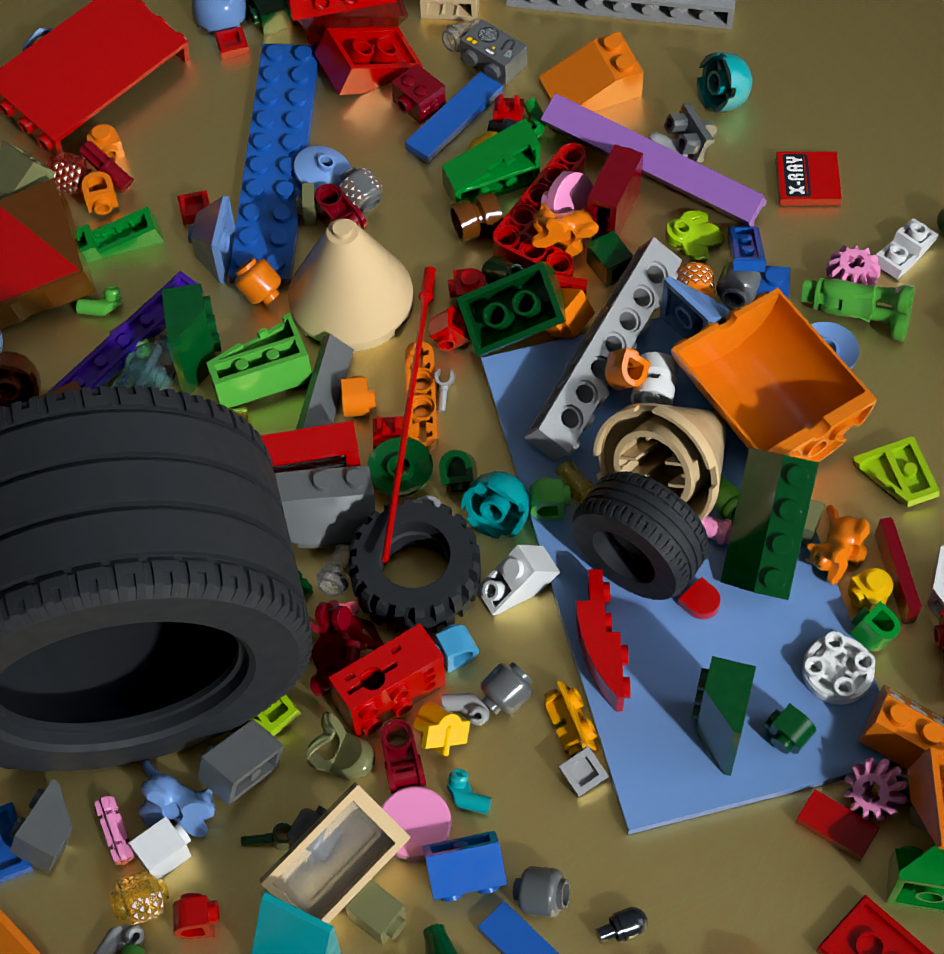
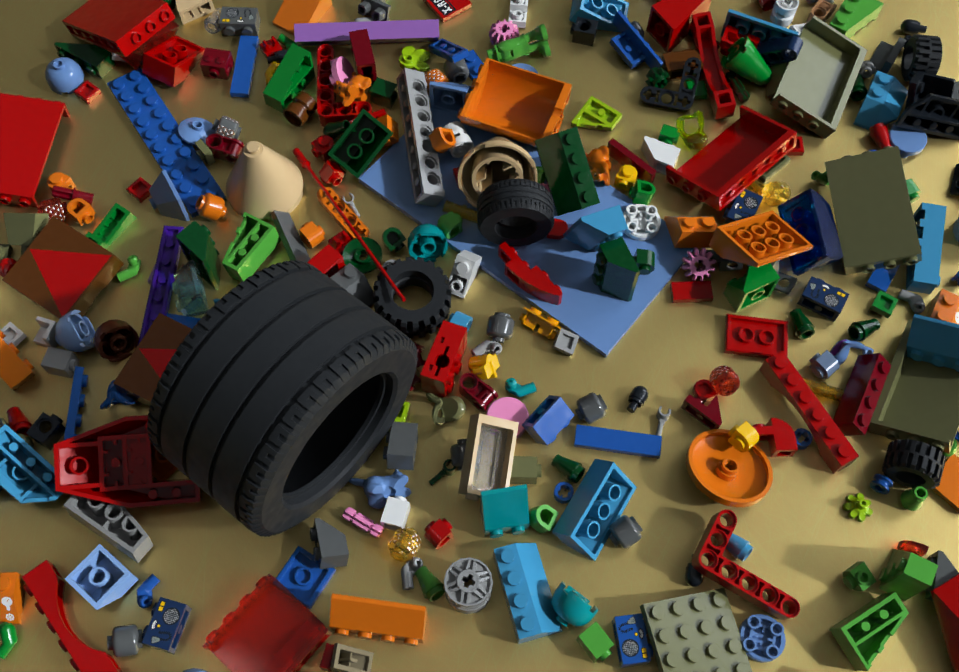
camera: 40 degrees left, 5 degrees up
none -> dark azure slope [563,205,628,252]

